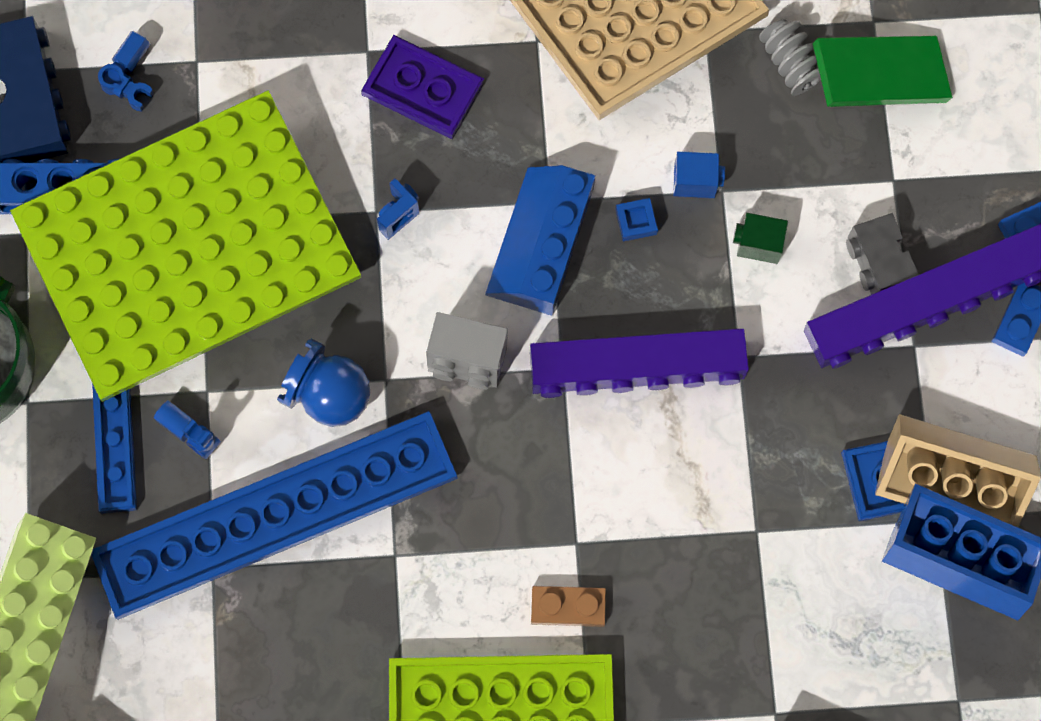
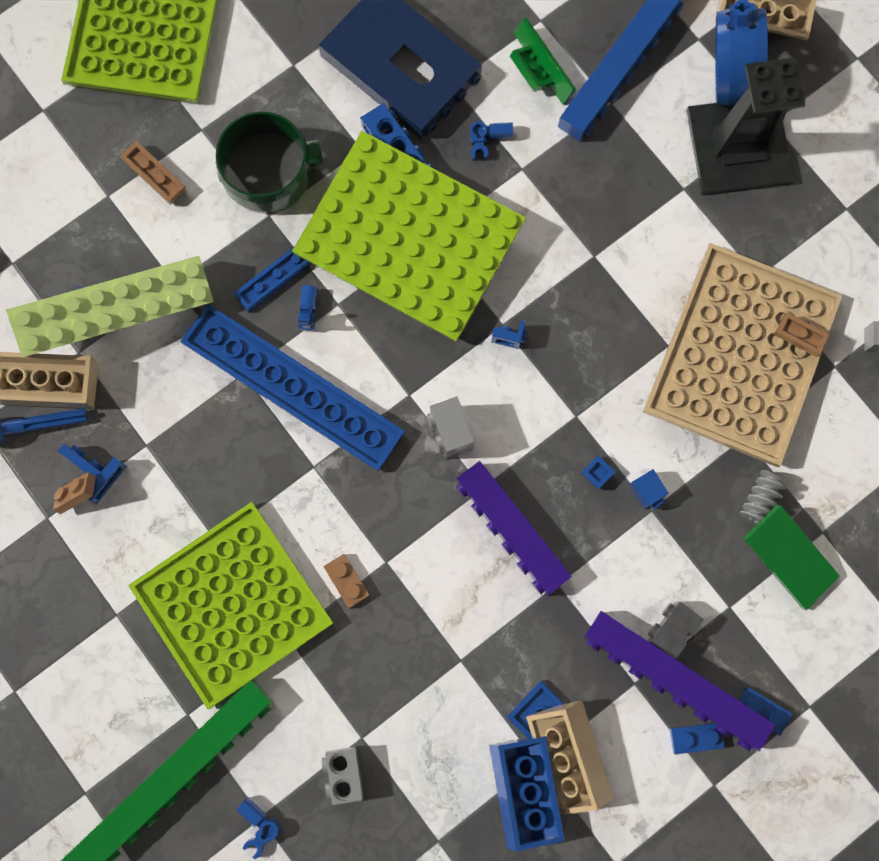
camera: 60 degrees right, 5 degrees up
blue tile [277,338,370,427] -> none
dark purple tile [361,34,484,139] -> none
blue slope [485,165,596,316] -> none
dark green brick [732,213,788,264] -> none

